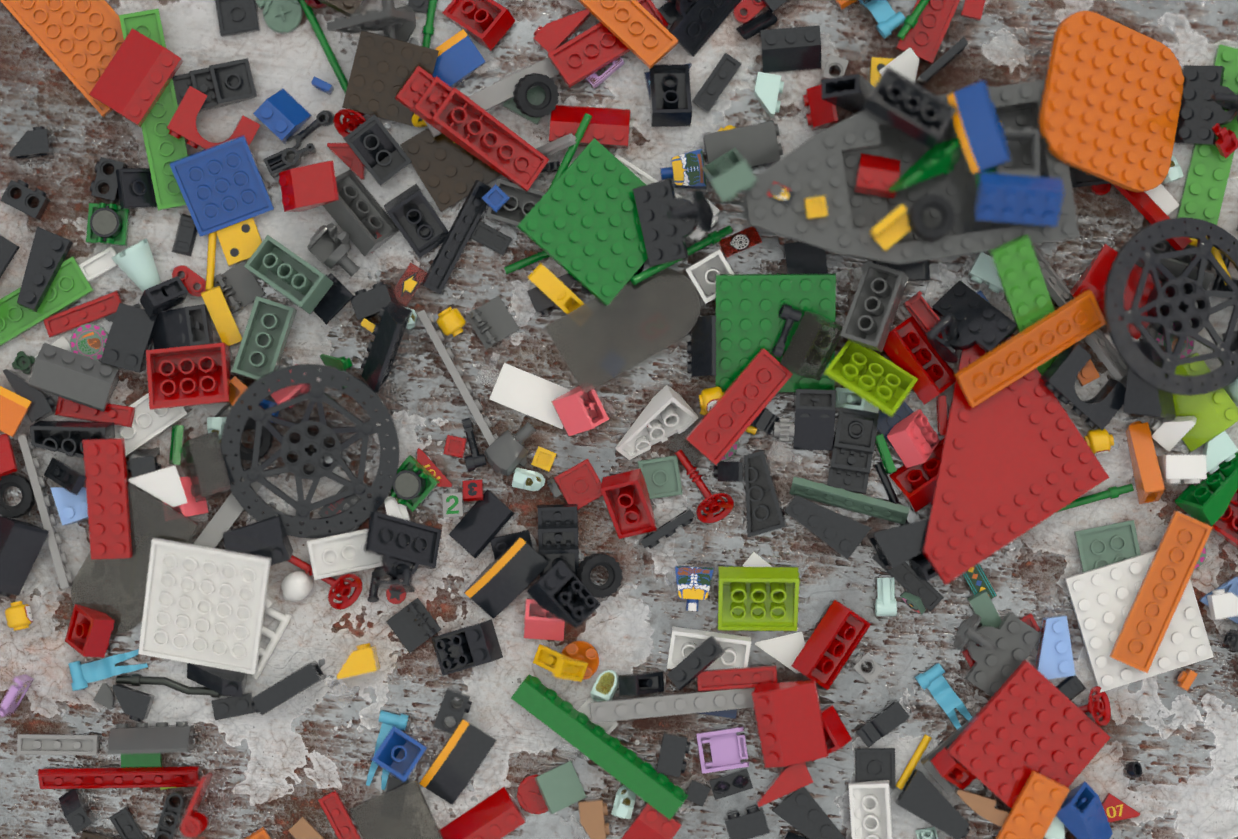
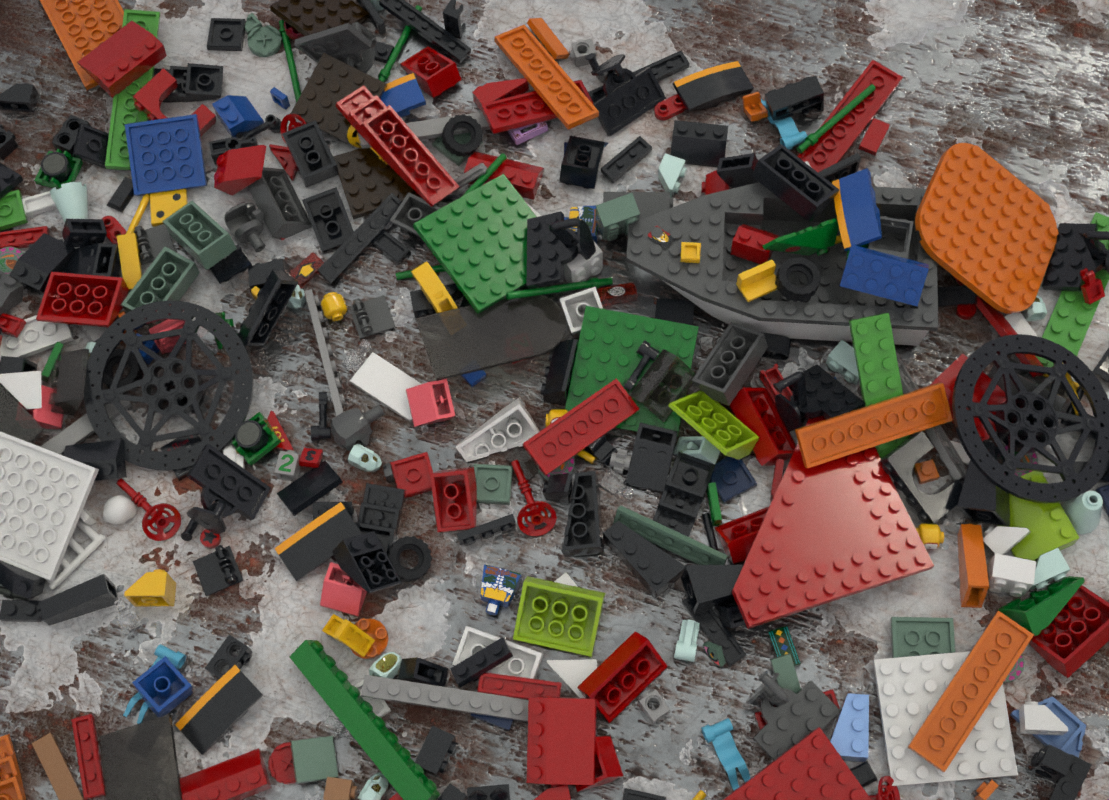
camera: 15 degrees right, 20 degrees down
white tile [306,528,382,580] -> none
black slope [431,619,503,676] -> none
red tile [443,435,467,458] -> none
blue tile [482,184,510,213] -> none
yellow tile [531,446,557,472] -> none
lavender container [696,726,749,774] -> none
black tile [736,10,777,40] -> none
black piece [856,700,910,748] -> none
coral slope [887,409,940,468] -> none
green bar [1057,483,1134,512] -> none

